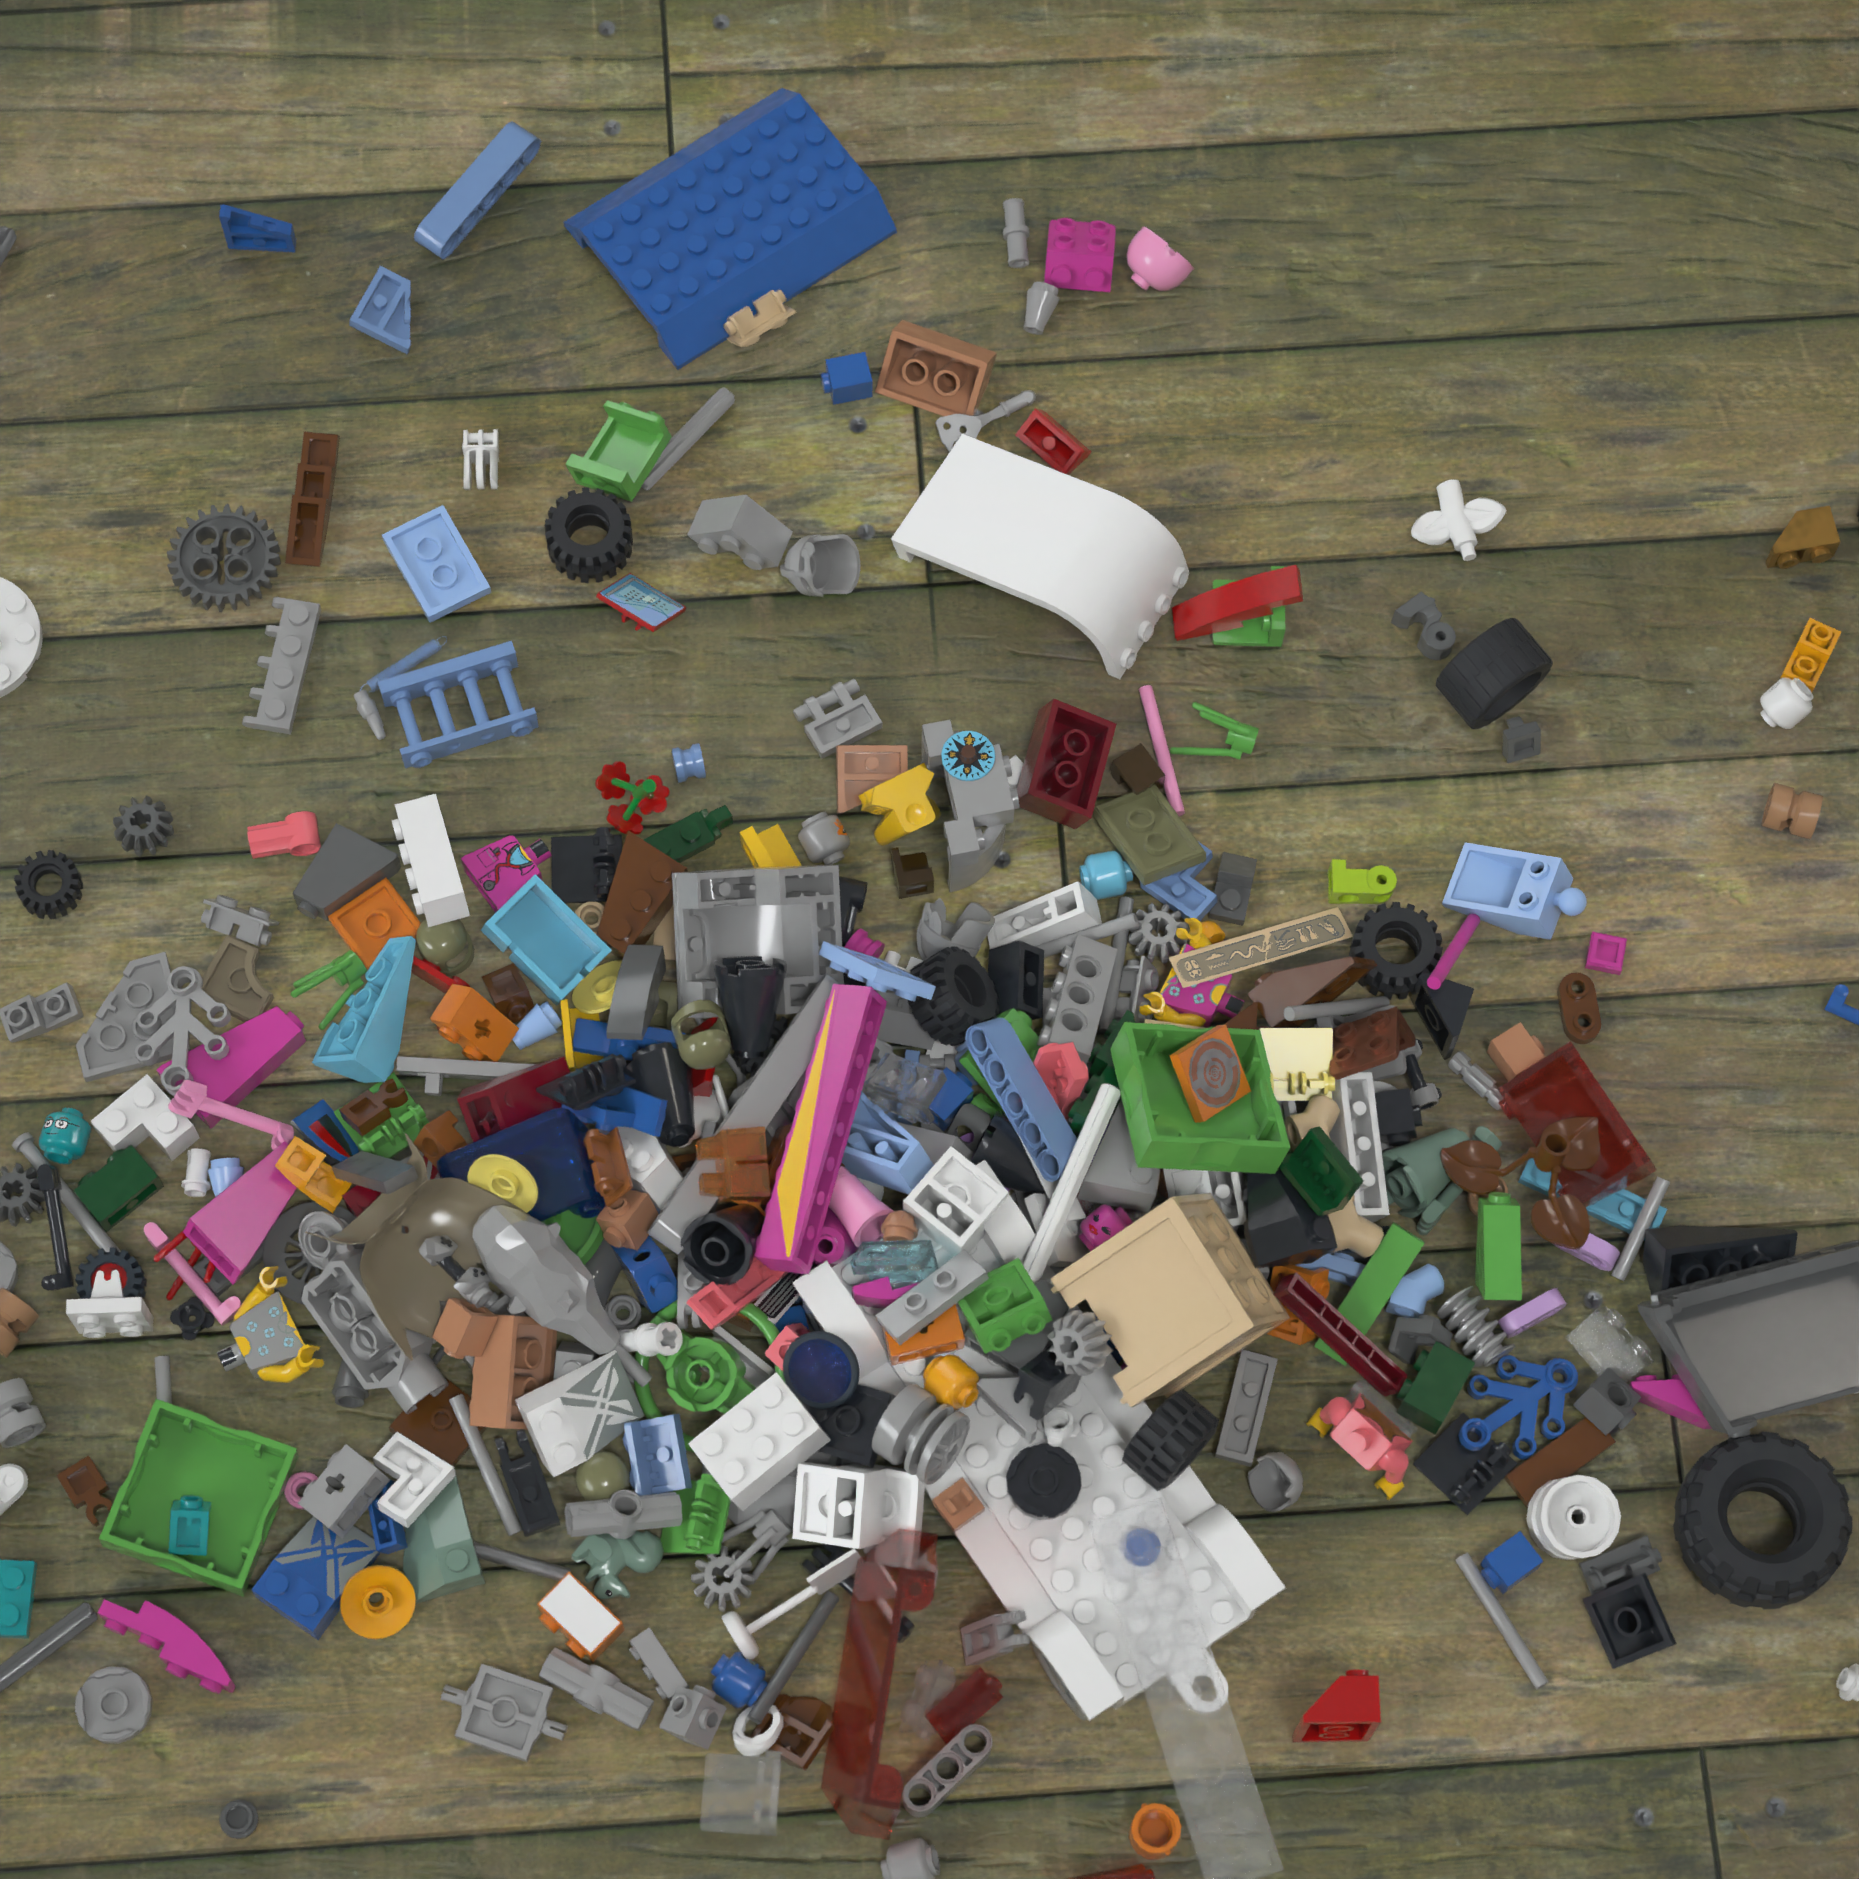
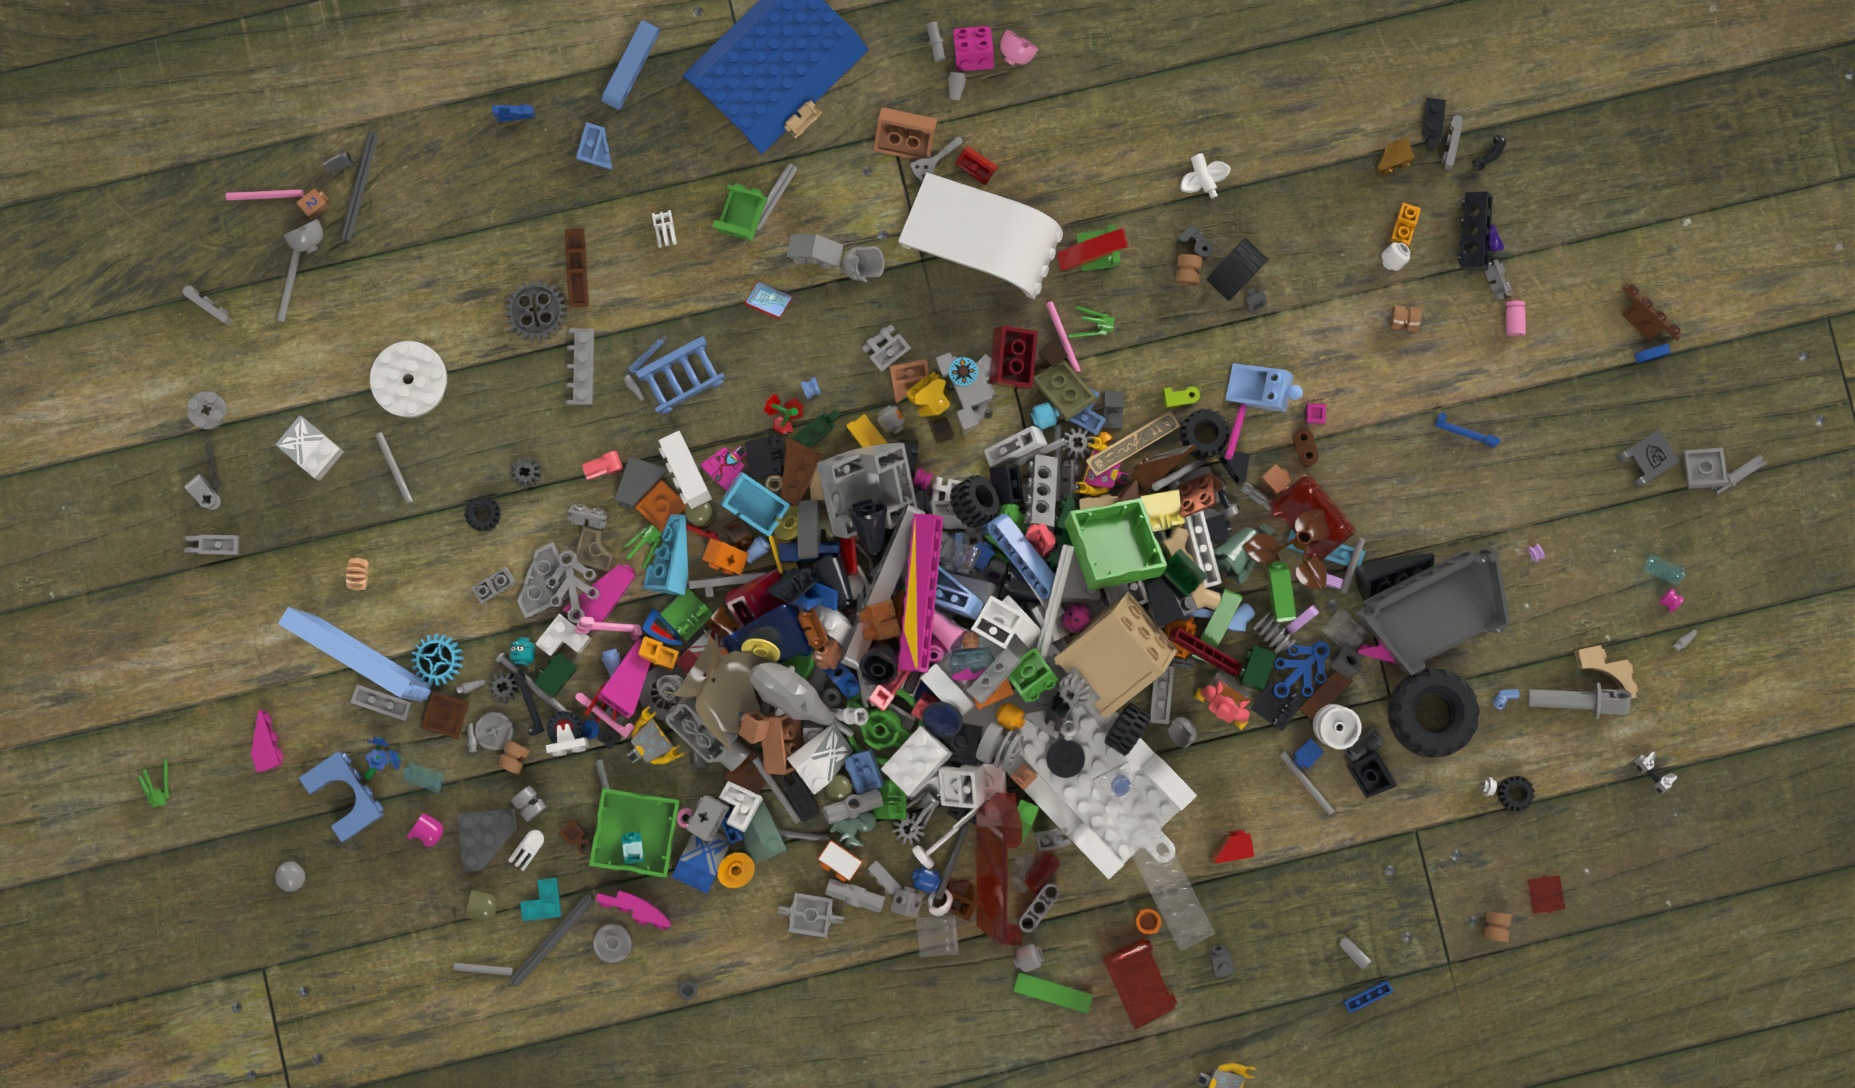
camera: 10 degrees left, 15 degrees up
white pin [181,1148,211,1197] -> none
flat silver tile [332,1151,418,1194] -> none
reddish brown plate [339,1079,408,1137] -> none
light blue plate [382,505,491,623] -> none
light grey piece [419,1235,493,1308] -> none
black tyre [544,487,633,583] -> none
olive helmet [671,1000,731,1070] -> none
light blue plate [819,941,936,1002] -> none
blue brick [820,352,873,405] -> none
light grey helmet [916,898,995,961] -> none
tile [1169,1025,1251,1123] -> none
dark grey bracket [1389,1315,1453,1364] -> none
none -> blue plate [582,720,600,739]
none -> bright green slope [1006,800,1039,843]
none -> dark grey axle [1169,656,1194,669]
none -> medium nougat wheel [1175,254,1203,286]

